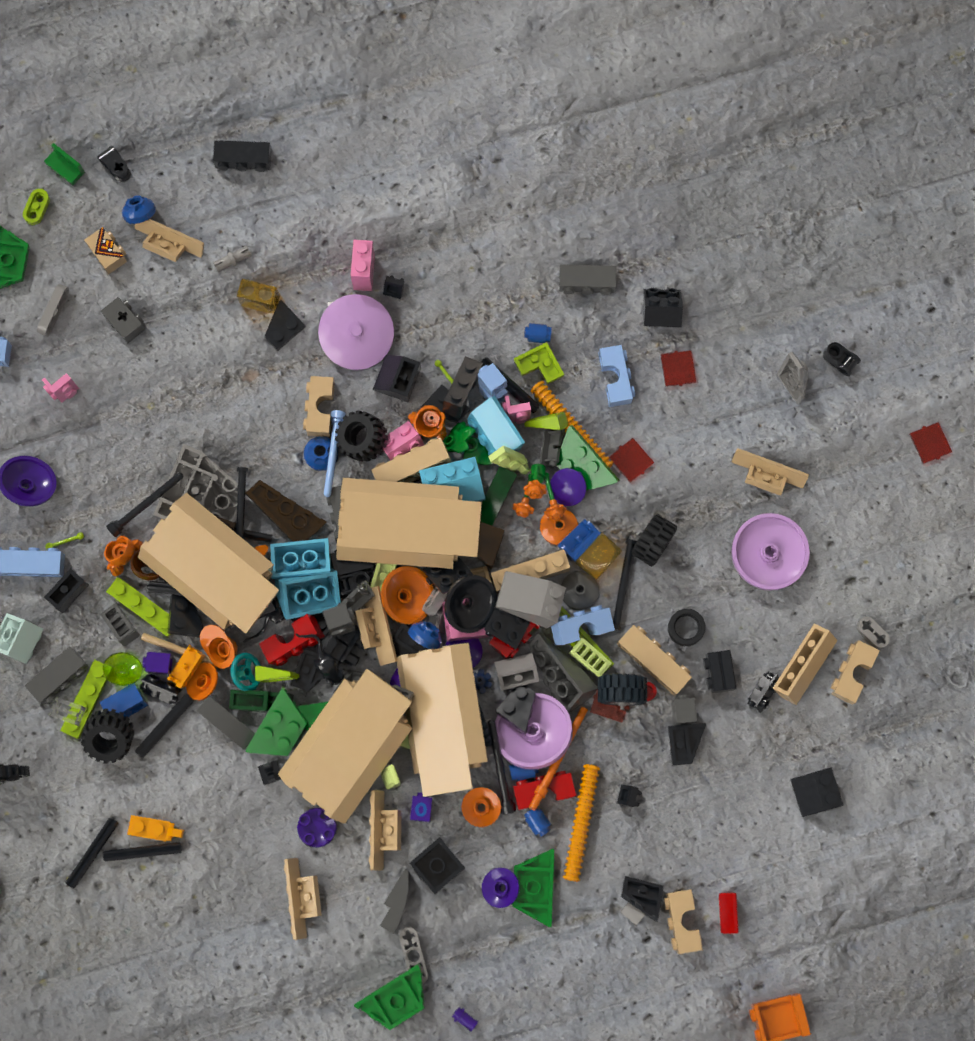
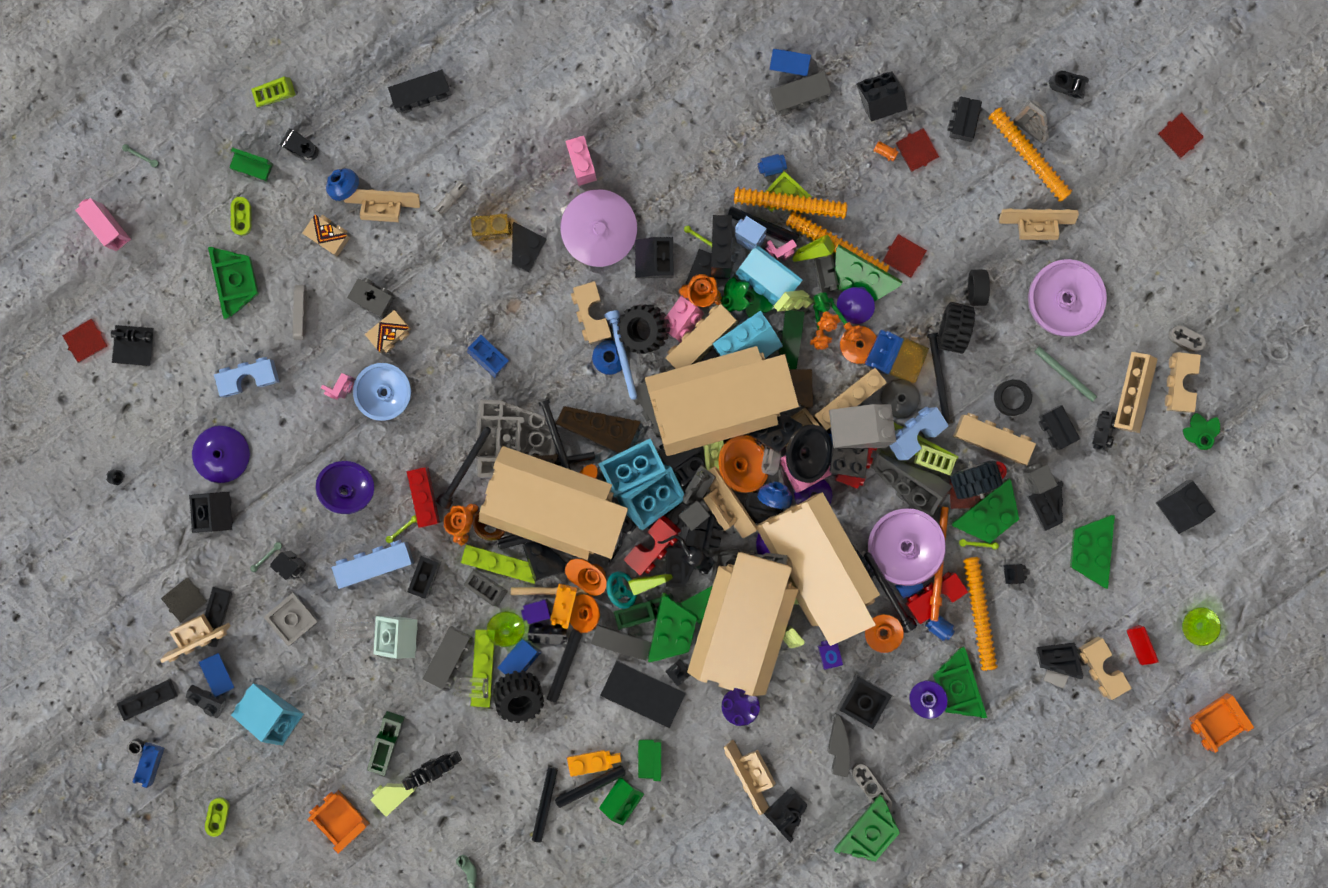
camera: 20 degrees left, 10 degrees up
tan bracket [369,790,401,871] -> none
black tile [383,275,405,300] -> none
dark purple pin [452,1007,478,1032] -> none
dark blue plant [473,669,492,694] -> none
light grey brick [494,653,539,691] -> none
black wing [496,685,536,734] -> none
light blue arch [598,345,635,407] -> none
none -> lime slope [251,76,296,108]
none -> light blue dish [353,363,411,421]
none -> tan brick [365,310,412,353]
none -> red brick [406,467,440,528]
none -> blue hinge [467,335,509,378]
none -> green panel [599,778,644,826]
none -> black tile [600,660,686,728]
none -> green panel [638,739,661,781]
none -> light orange piece [734,187,848,219]
none -> black slope [764,787,807,843]
none -> blue hinge [769,49,811,76]
none -> orange pin [873,140,899,162]
none -> black brick [947,96,982,142]
none -> green wing [951,478,1019,543]
none -> lime hinge [959,539,999,550]
none -> black tyre [968,269,990,306]
none -> light orange piece [988,107,1073,202]
none -> sand green bar [1034,346,1097,402]
none -> green wing [1070,515,1115,589]
none -> clear neon green dish [1182,607,1221,646]
none -> green plate [1183,413,1220,450]

